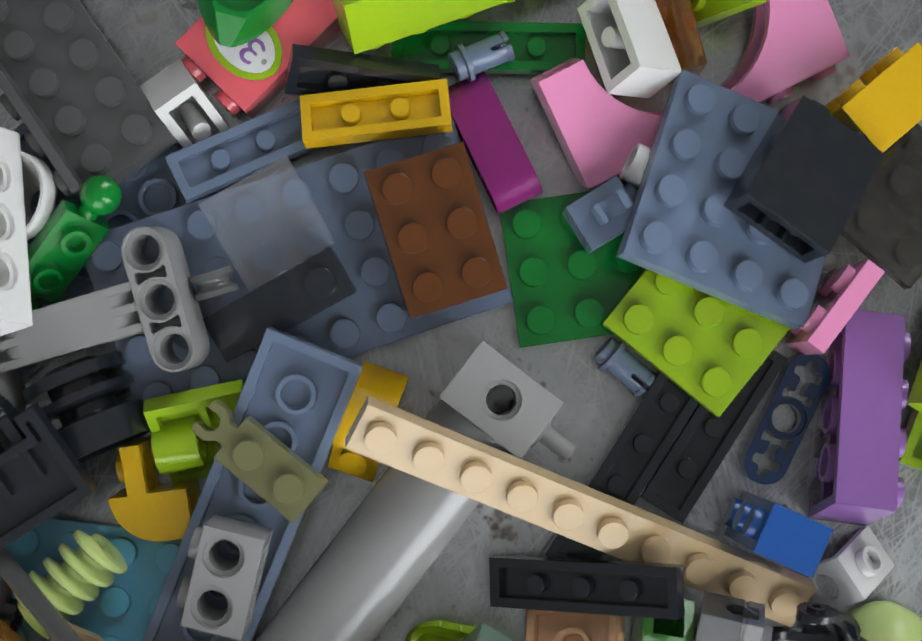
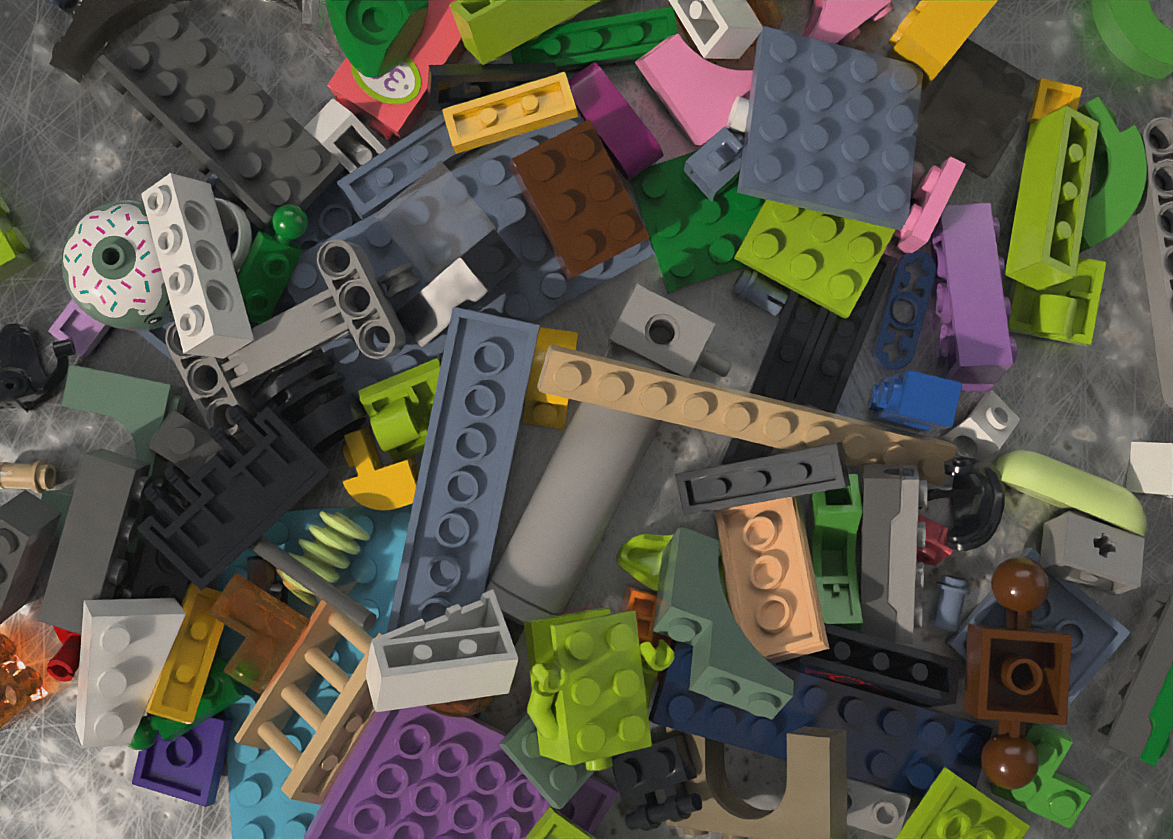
camera: 10 degrees left, 0 degrees up
light grey brick [177,514,273,641] -> none
olive plate [191,400,328,523] -> none
sand blue pin [448,31,515,82] -> none
black brick [723,95,885,263] -> none

